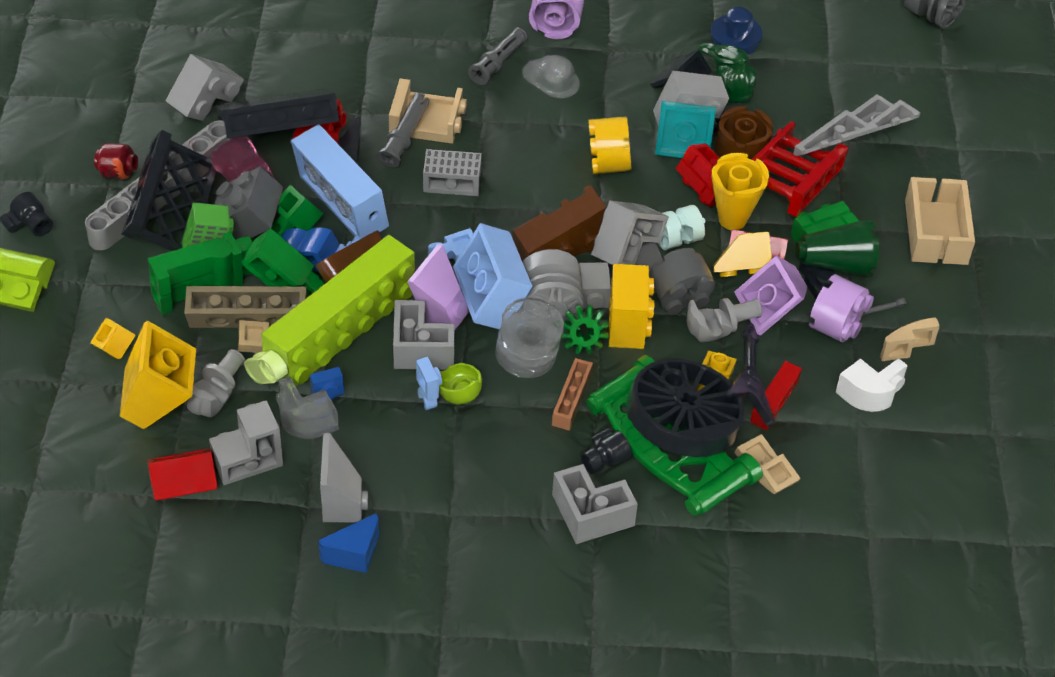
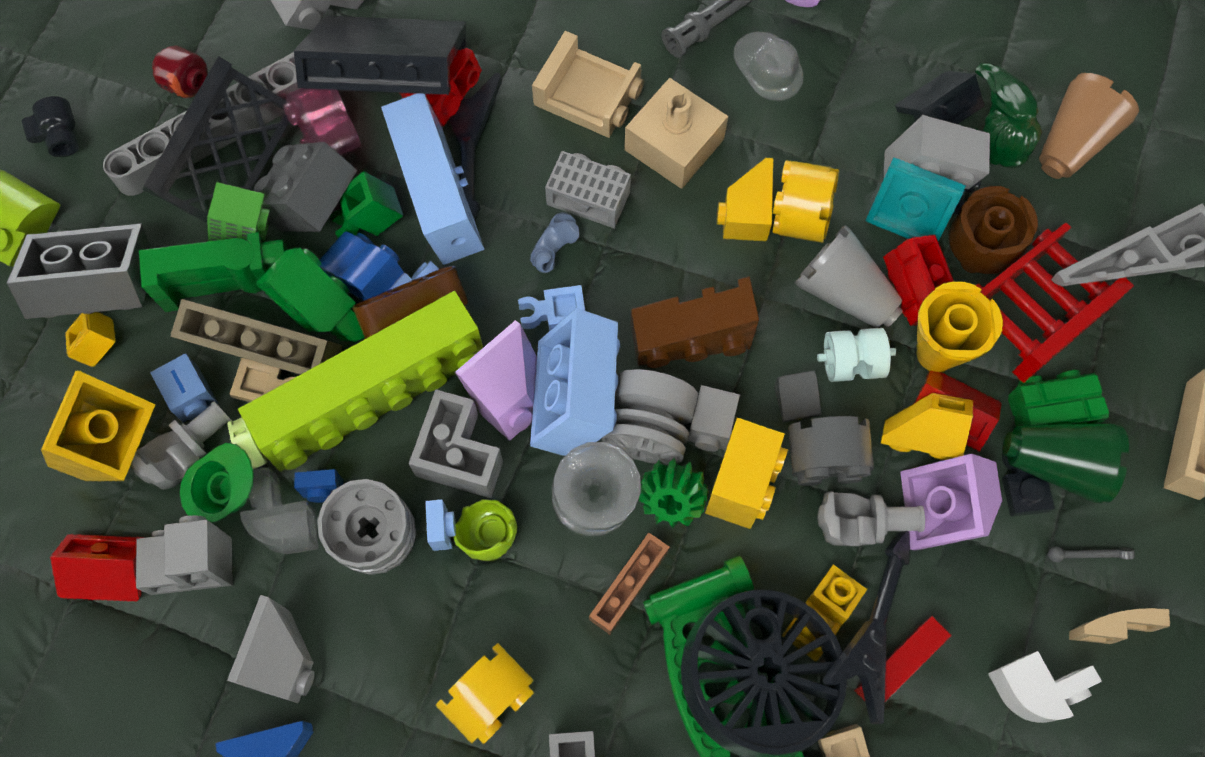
camera: 20 degrees right, 20 degrees up
dark grey pin [377,93,430,168] -> none
black piece [580,428,632,474] -> none
light grey brick [591,200,669,265] -> none
dark blue plate [710,7,762,54] -> none
lavender brick [809,274,874,342] -> none
none -> dark grey brick [7,223,151,319]
none -> medium blue brick [150,353,218,423]
none -> green piece [180,443,254,523]
none -> light grey wheel [317,479,416,575]
none -> yellow brick [435,643,534,744]
none -> sand blue piece [530,212,579,273]
none -> tan brick [625,78,728,189]
none -> yellow slope [717,158,773,241]
none -> light grey cone [794,225,903,328]
none -> medium nougat cone [1039,73,1139,179]

